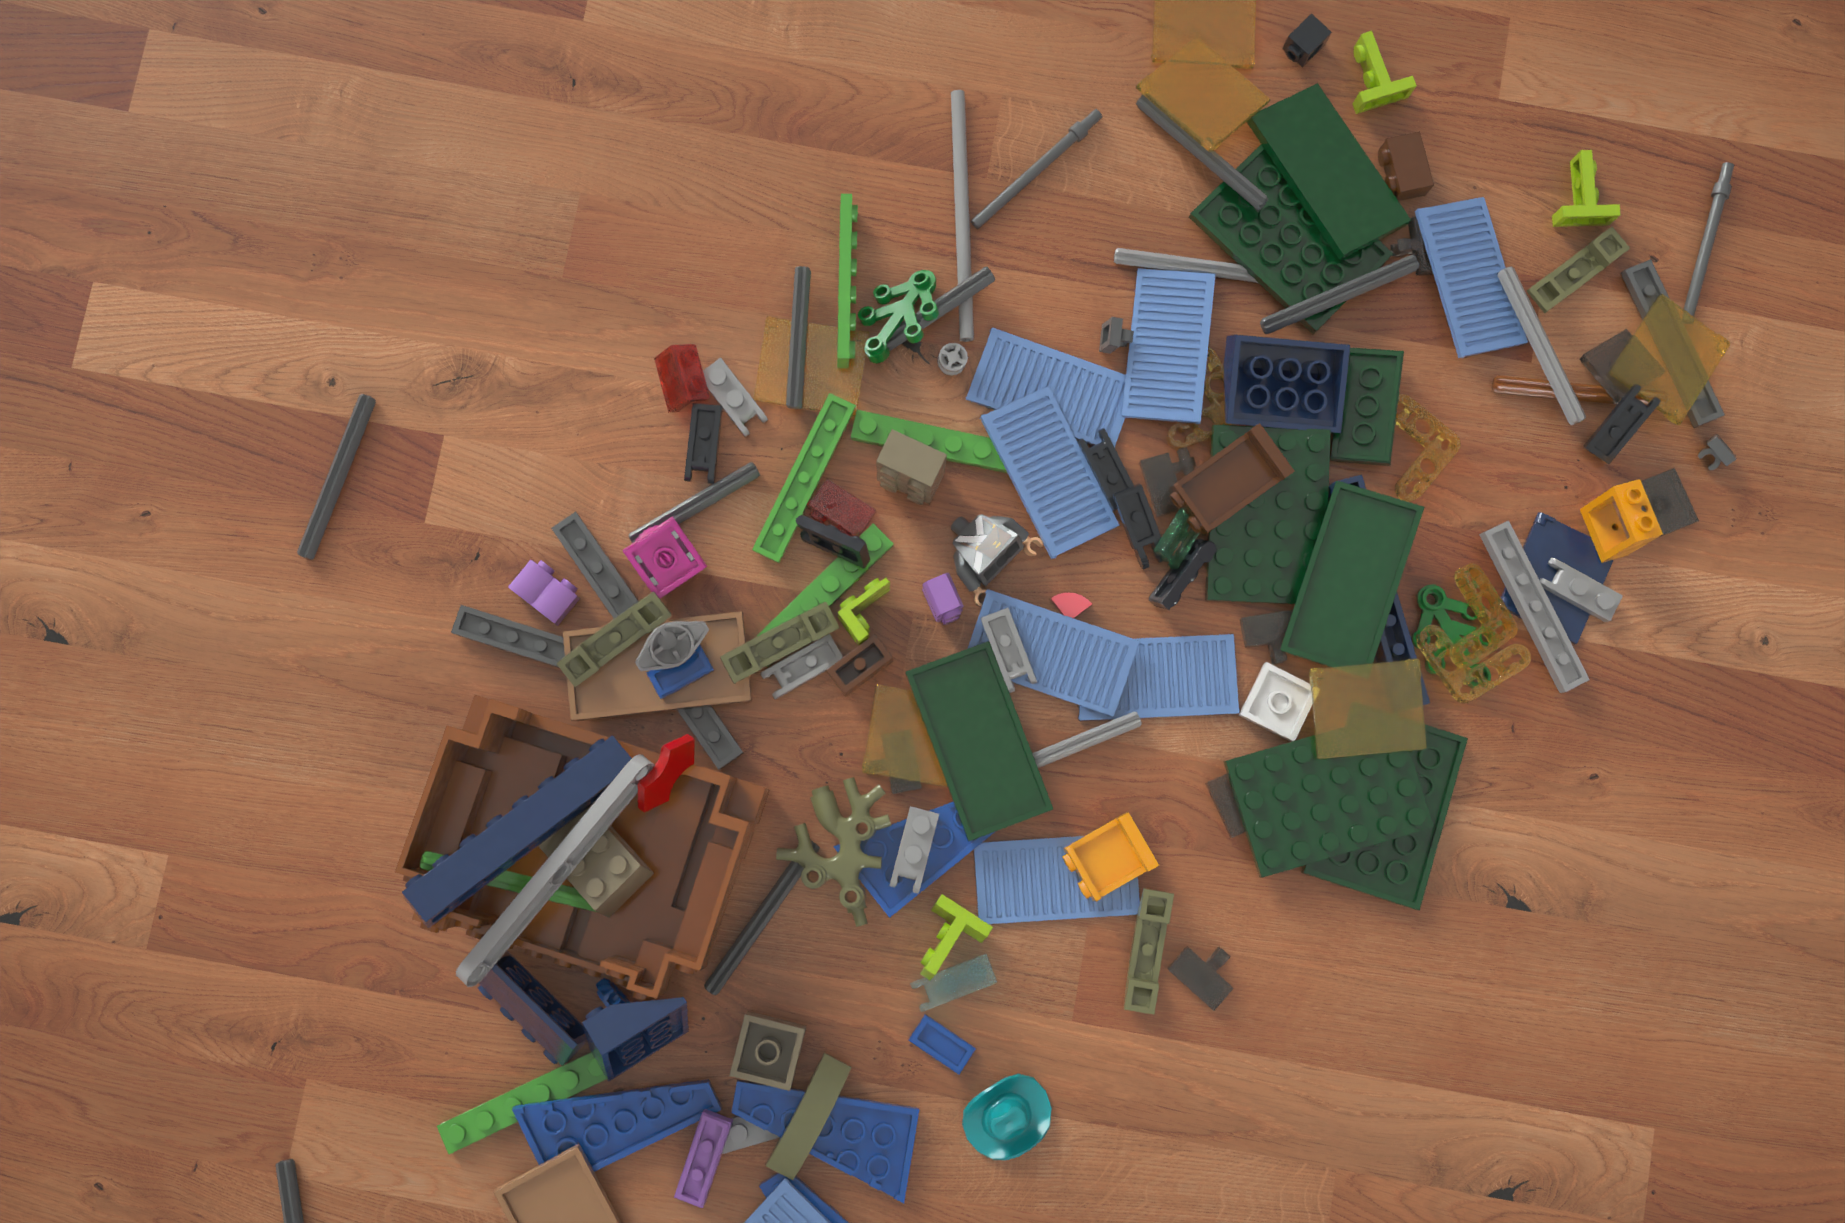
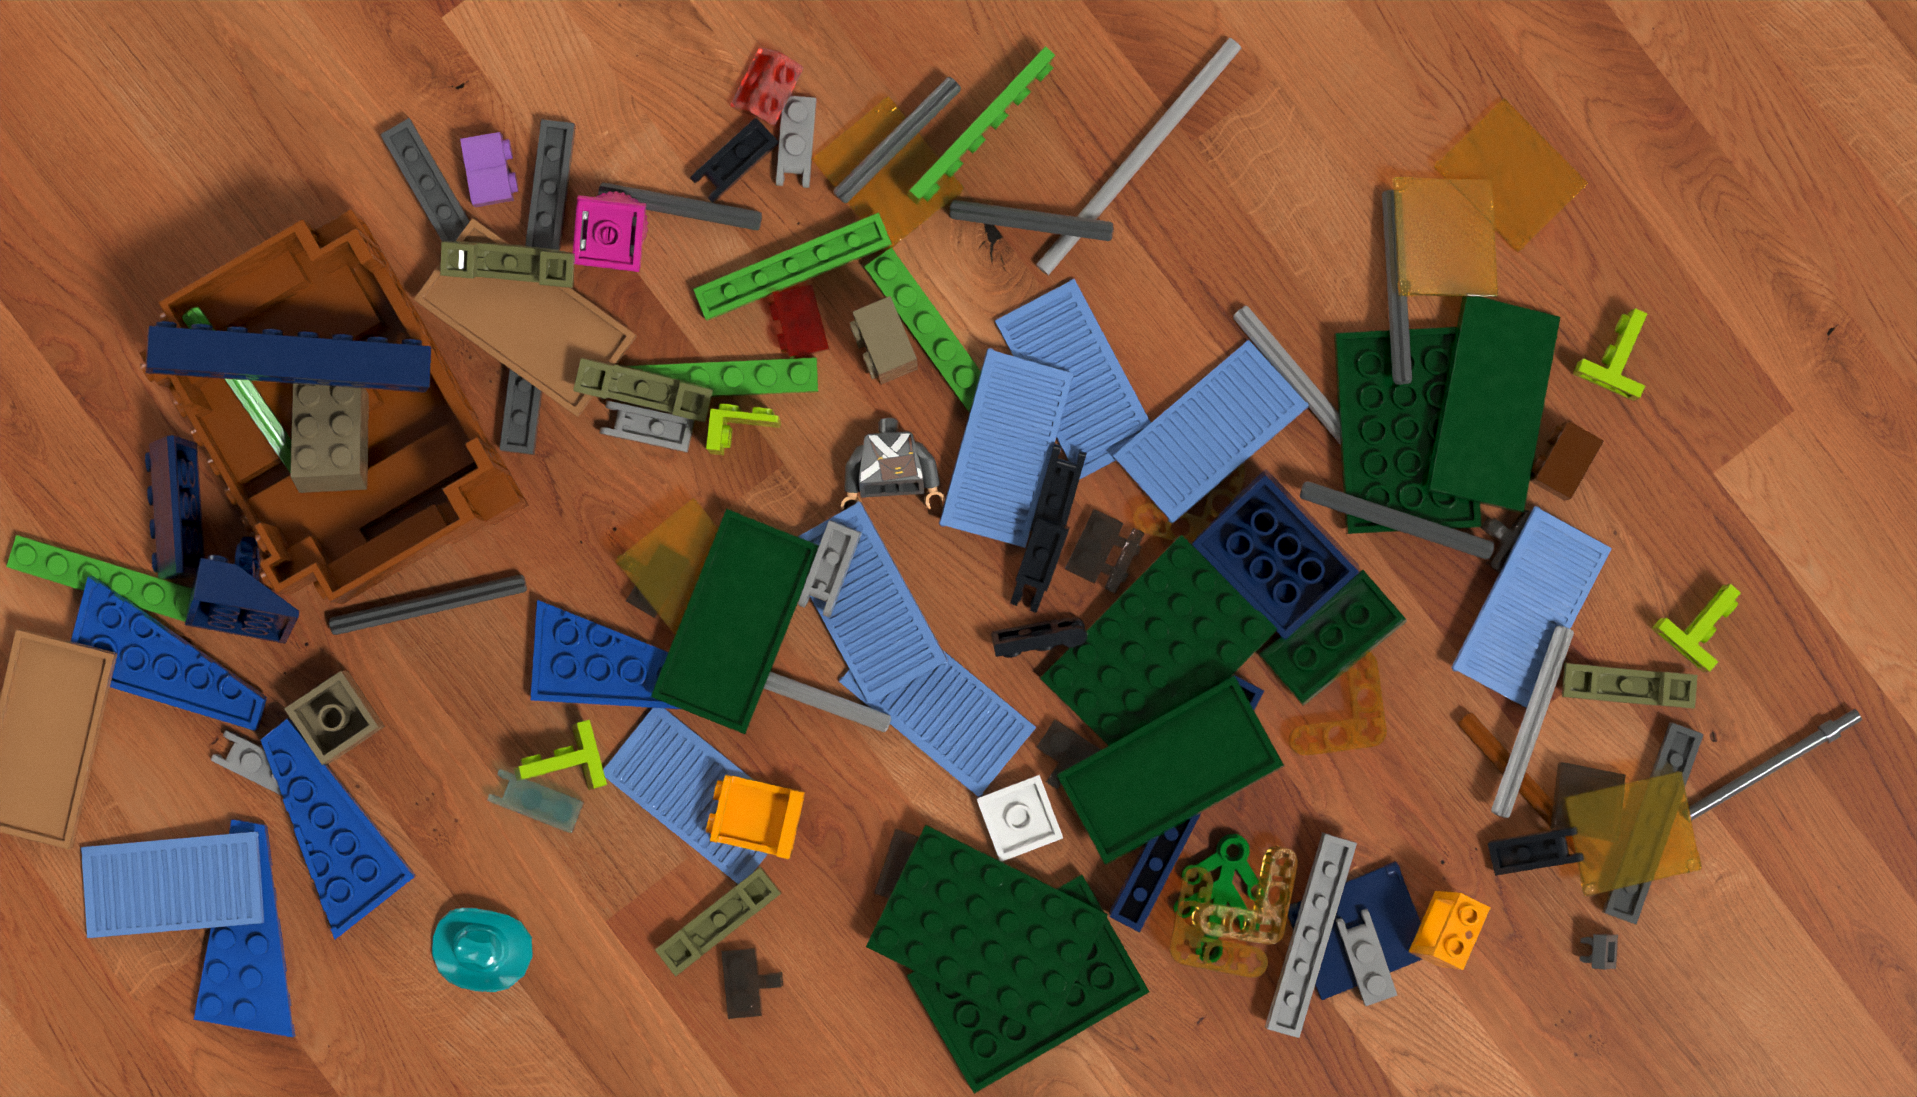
camera: 45 degrees right, 5 degrees up
light grey beam [456,754,654,987] -> none
light grey hat [635,621,709,671] -> none
red tile [638,734,695,813] -> none
blue tile [646,644,715,699] -> none
medium lavender tile [674,1109,733,1208] -> none
olive slope [766,1053,851,1180] -> none
olive plant [776,777,892,927] -> none
black hinge [796,515,871,568] -> none
reddish brown brick [827,634,893,697] -> none
green plant [858,270,939,364] -> none
light grey hinge [890,806,939,894] -> none
blue tile [908,1014,976,1075] -> none
medium lavender brick [922,573,964,625] -> none
light grey wheel [937,343,968,376] -> none
dark grey bar [971,109,1103,229] -> none
coral tile [1050,592,1092,618] -> none
dark grey tile [1099,317,1134,354] -> none
clear green tile [1153,508,1200,569] -> none
reddish brown panel [1168,423,1295,536] -> none
black brick [1282,13,1332,68] -> none
clear yellow piece [1309,659,1426,759] -> none
clear smoke plate [1641,468,1699,537] -> none

